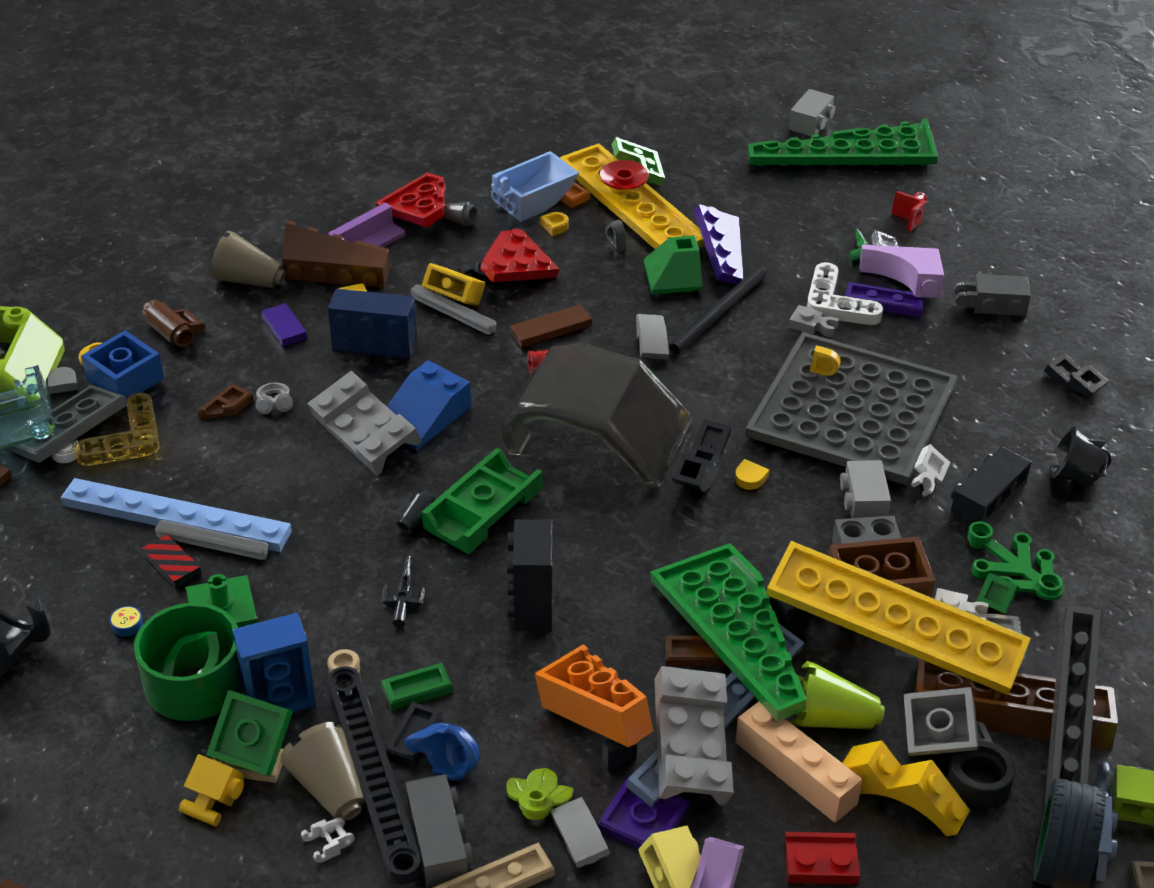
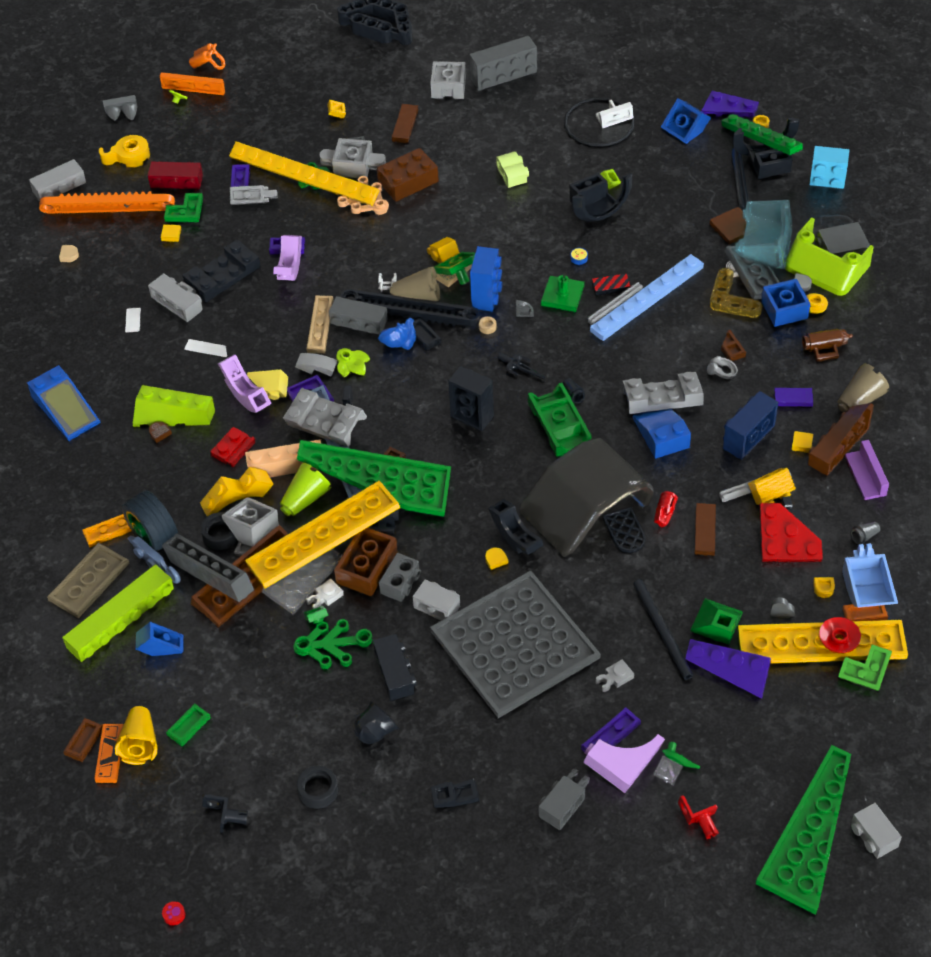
camera: 125 degrees right, 10 degrees up
green piece [134,603,243,721] -> none
red plate [375,172,445,227] -> none
green tile [381,663,453,711] -> none
orange wedge [535,644,653,747] -> none
light grey slope [636,314,669,359] -> none
white beam [807,263,883,325] -> none
yellow tile [809,345,841,376] -> none
white plate [911,445,950,497] -> none

